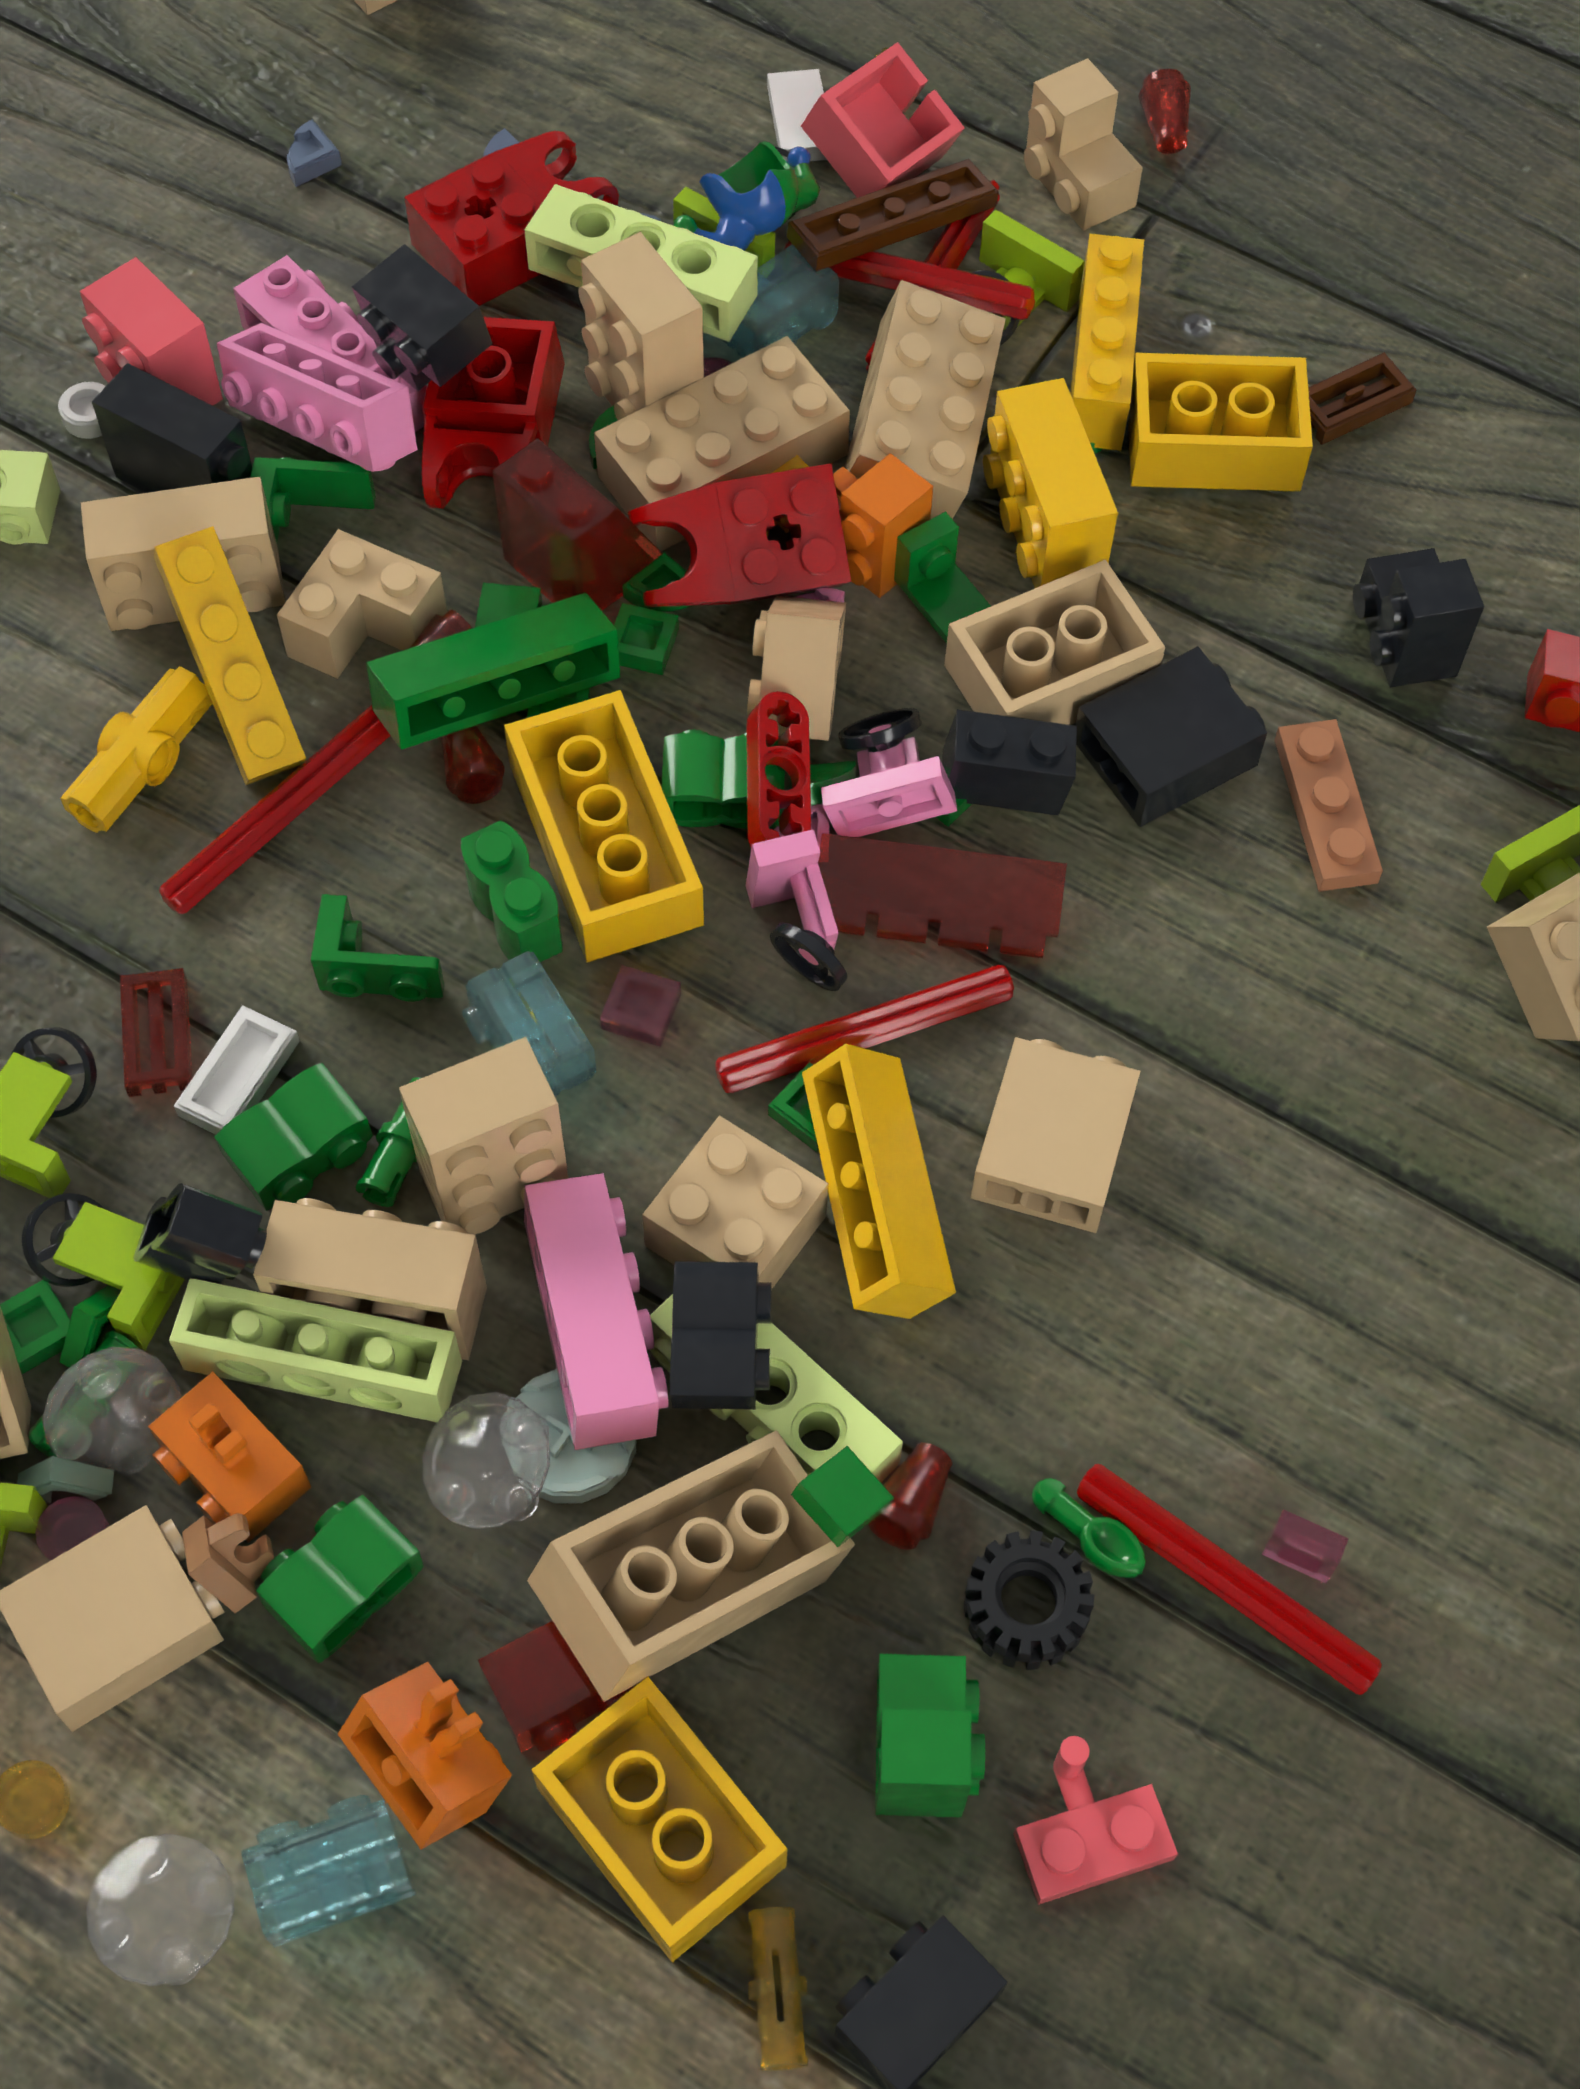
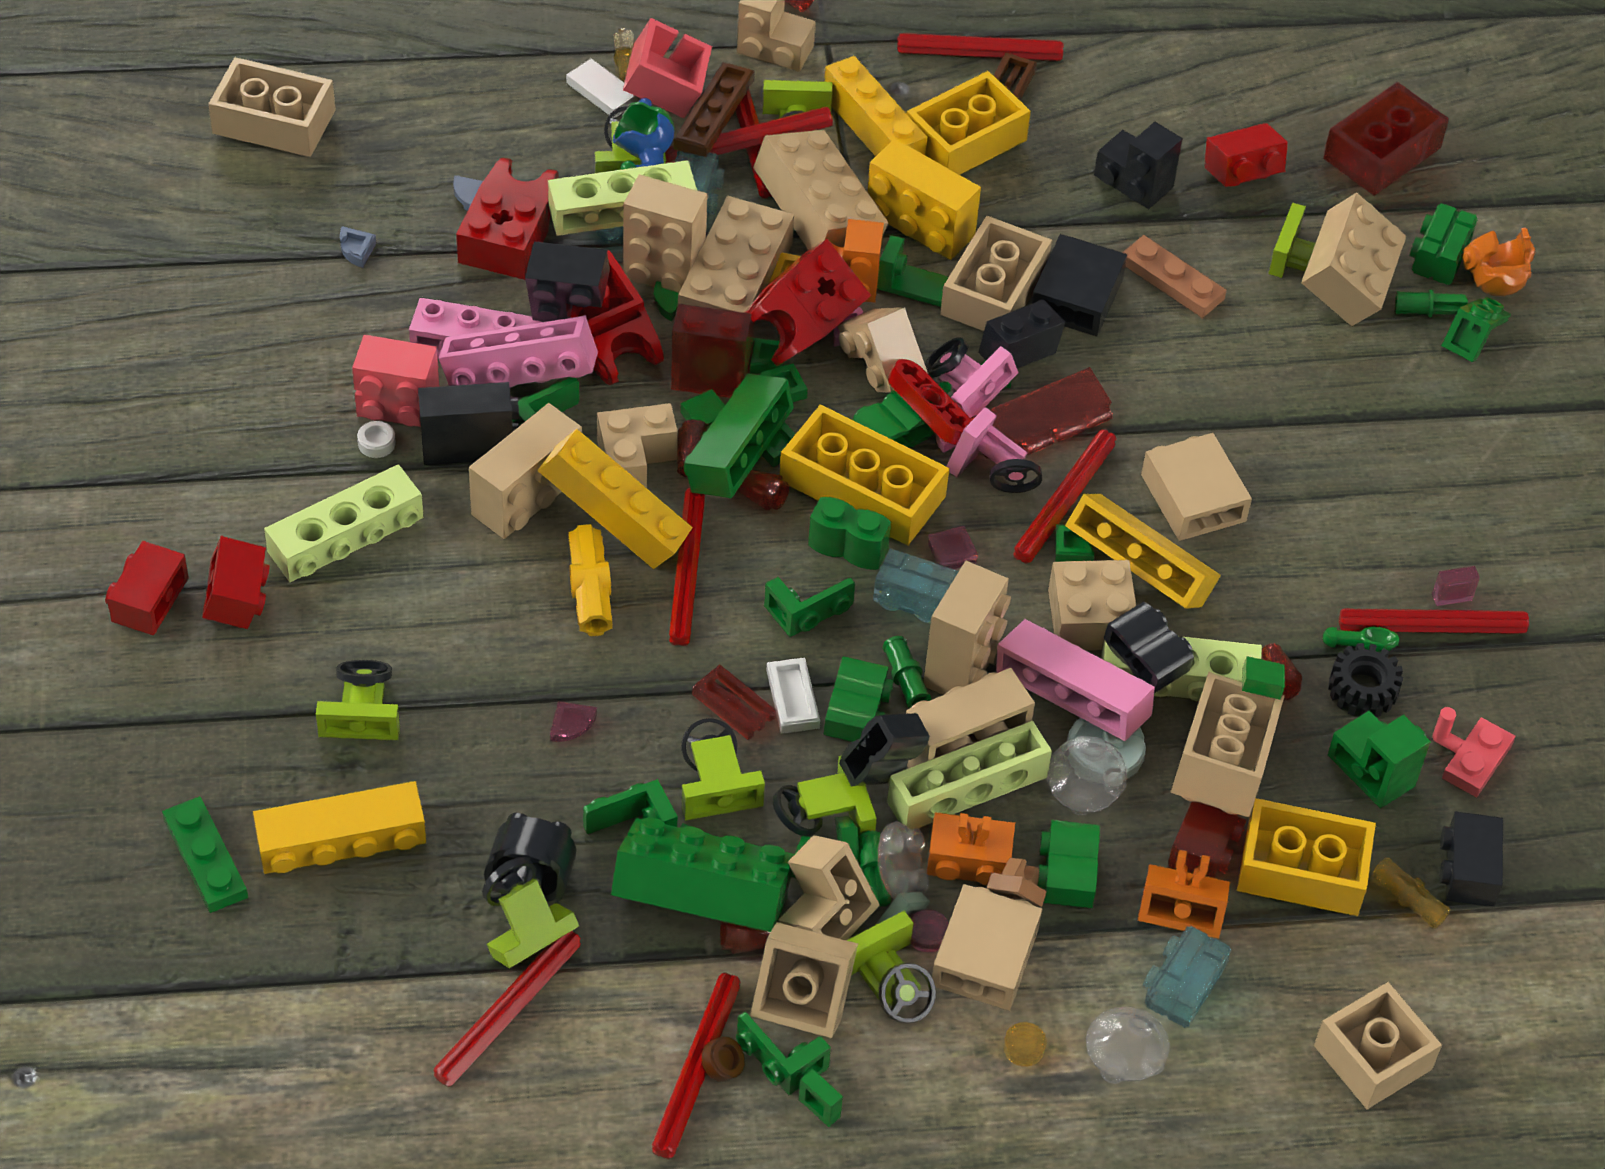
camera: 40 degrees left, 10 degrees down
none -> red axle [897,33,1064,61]

